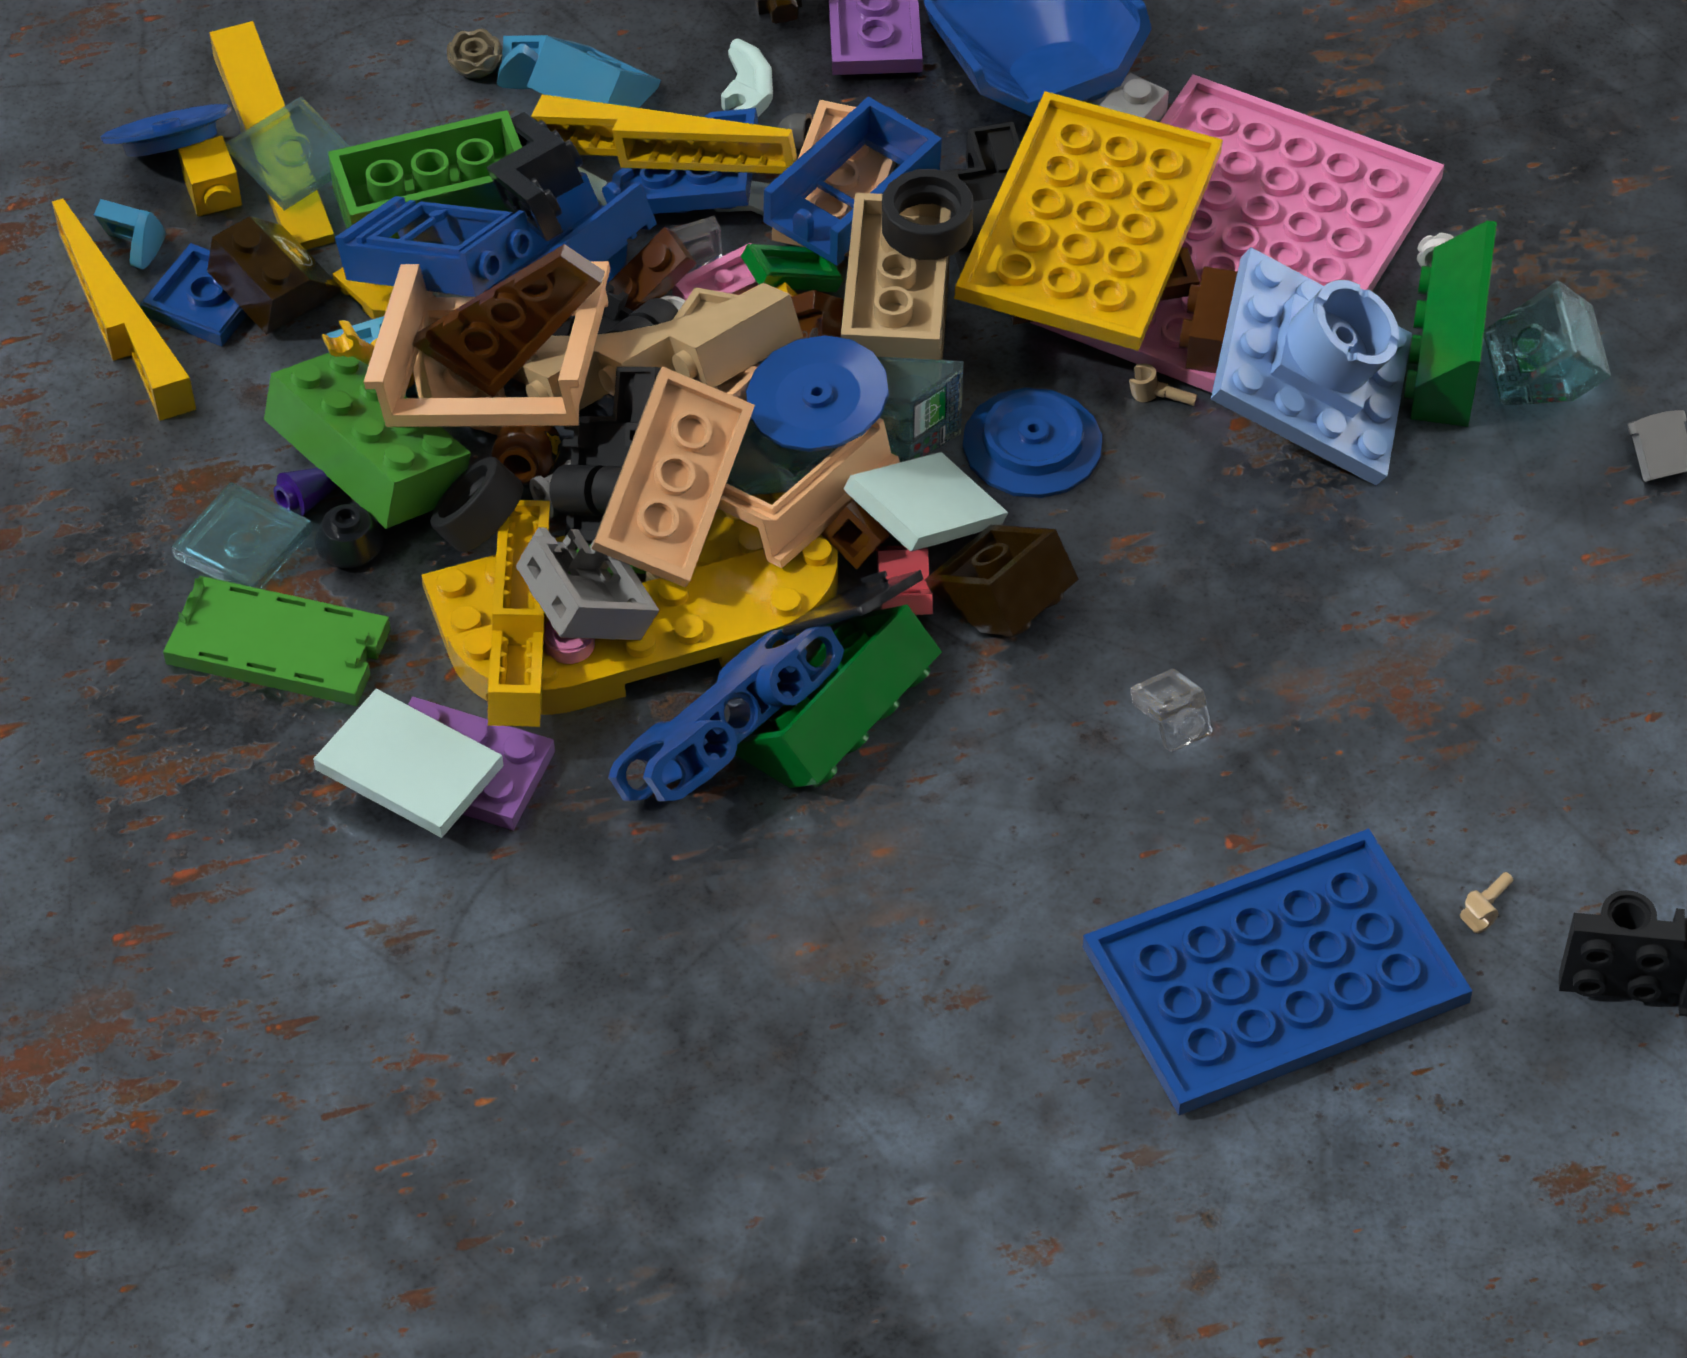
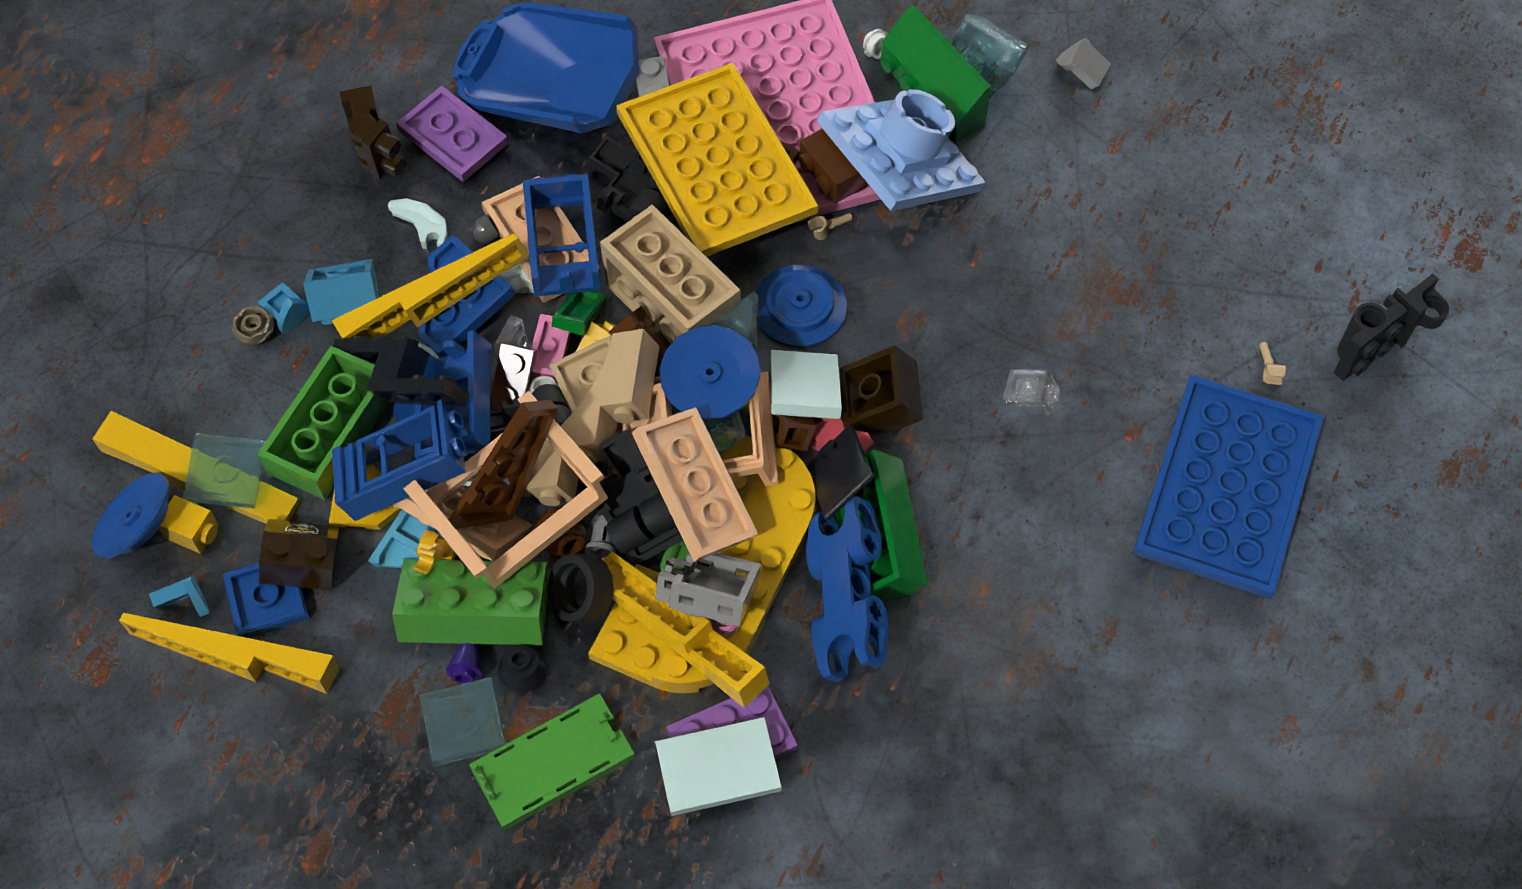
camera: 45 degrees left, 10 degrees up
black tyre [882,169,973,260] -> none

